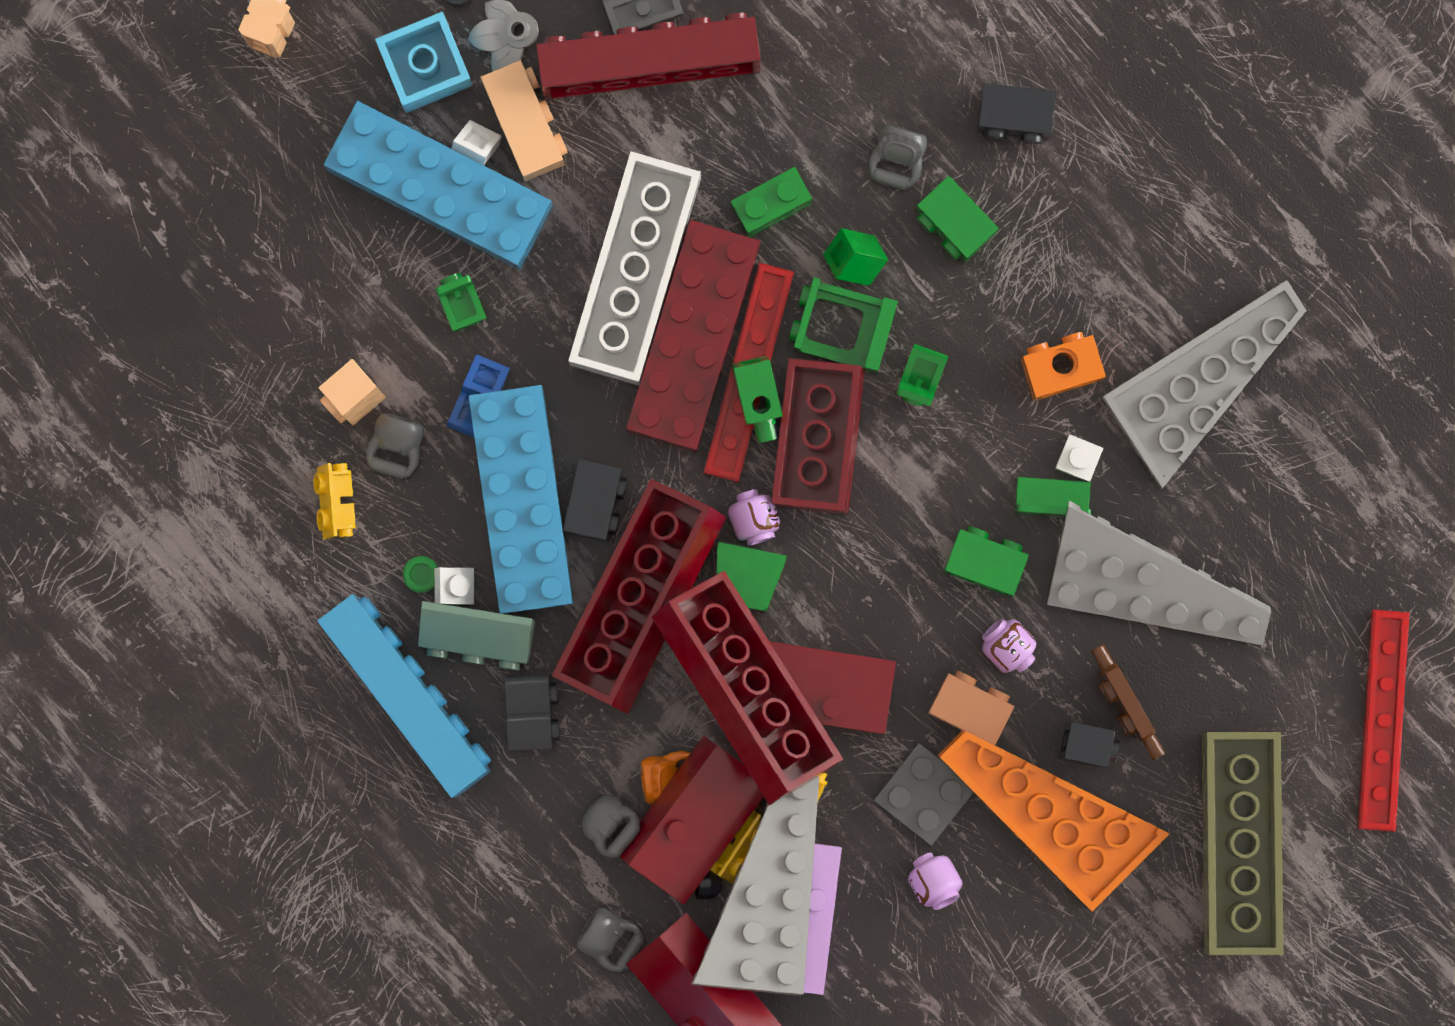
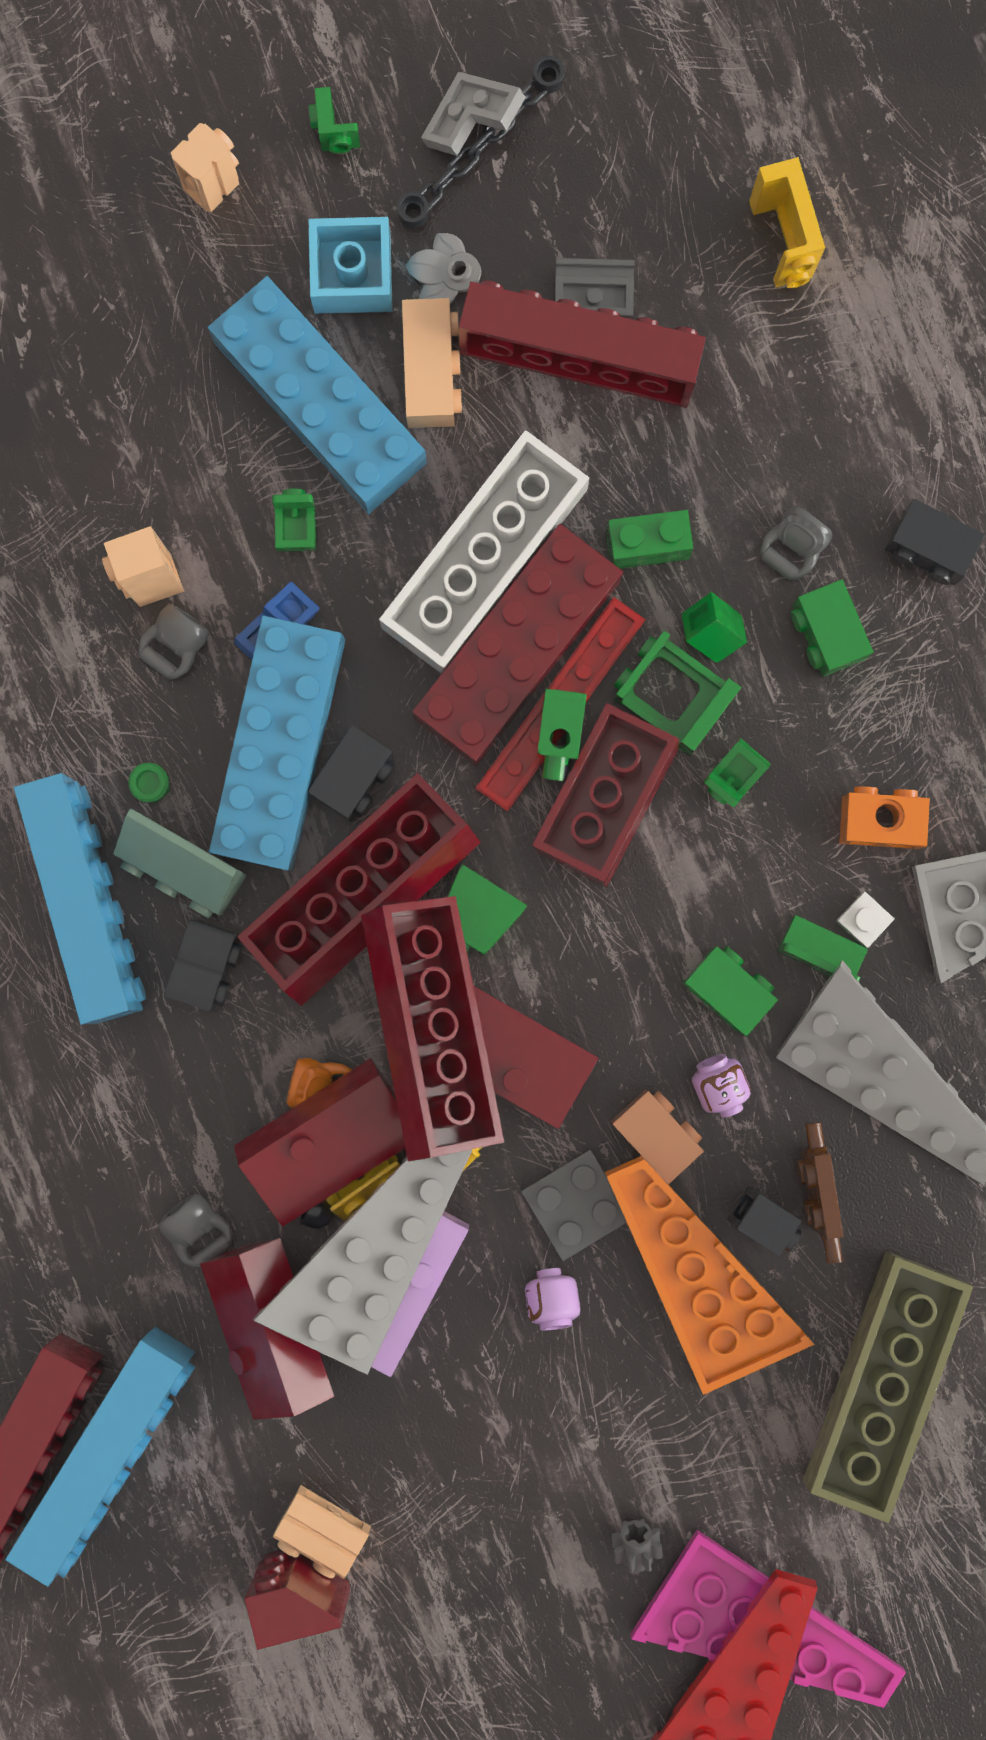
camera: 20 degrees right, 0 degrees up
yellow hinge [313,463,356,540] -> none
white plate [434,567,474,605] -> none
white plate [451,120,501,165] -> none
dark grey piece [581,795,641,859] -> none
lavender head [728,489,780,546] -> none

